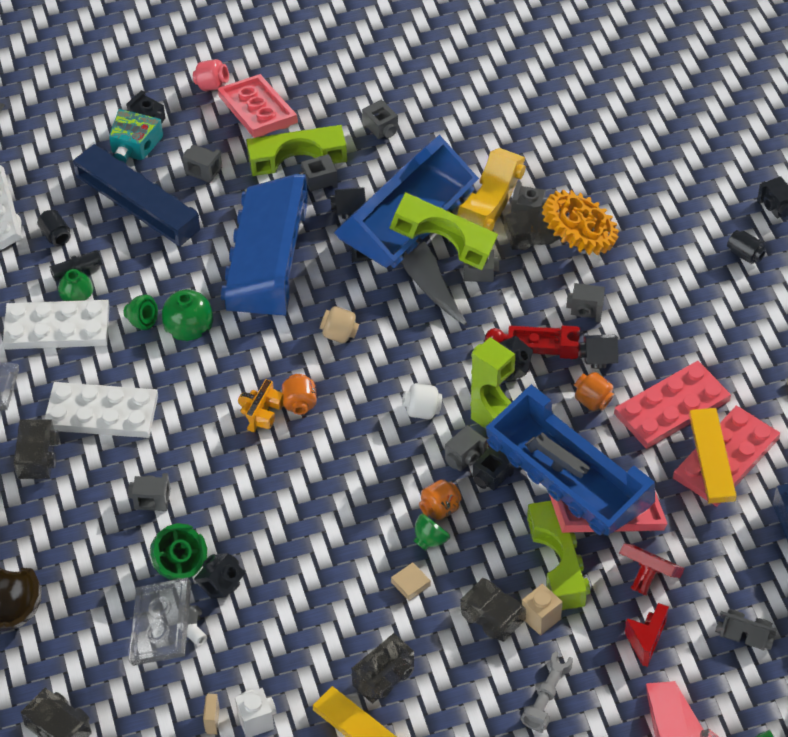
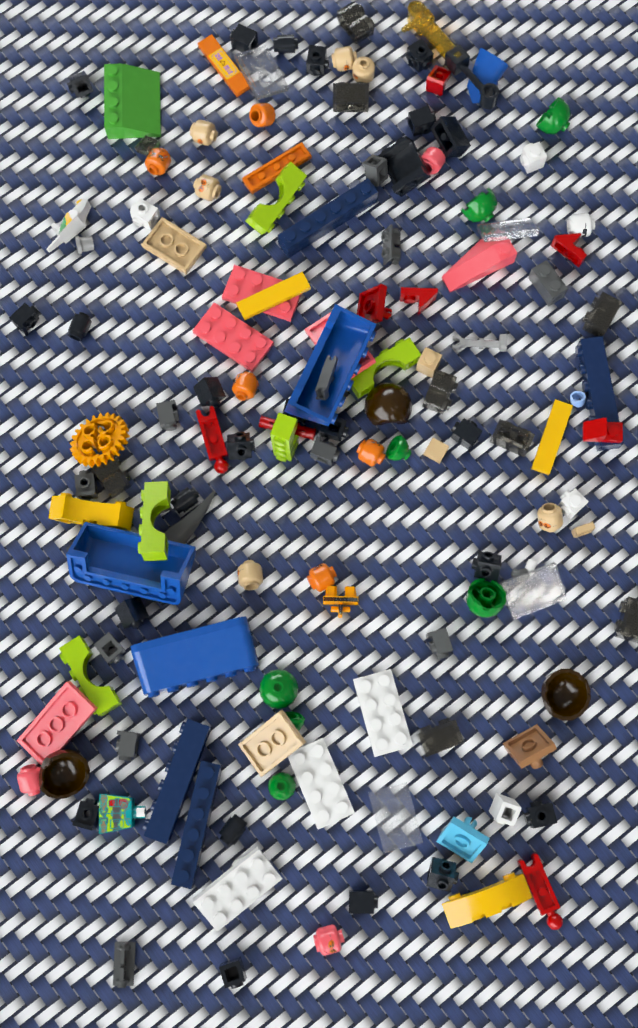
camera: 110 degrees left, 25 degrees up
black pin [49,250,102,281] -> none
dark grey brick [362,99,398,139] -> none
white head [402,383,442,420] -> none
none -> dark brown cylinder [39,749,90,799]
none -> black brick [170,487,199,514]
none -> dark blue brick [171,761,223,889]
none -> tan tile [238,709,306,777]
none -> dark brown cylinder [364,382,412,426]
none -> black brick [451,418,482,451]
none -> tan head [537,503,563,532]

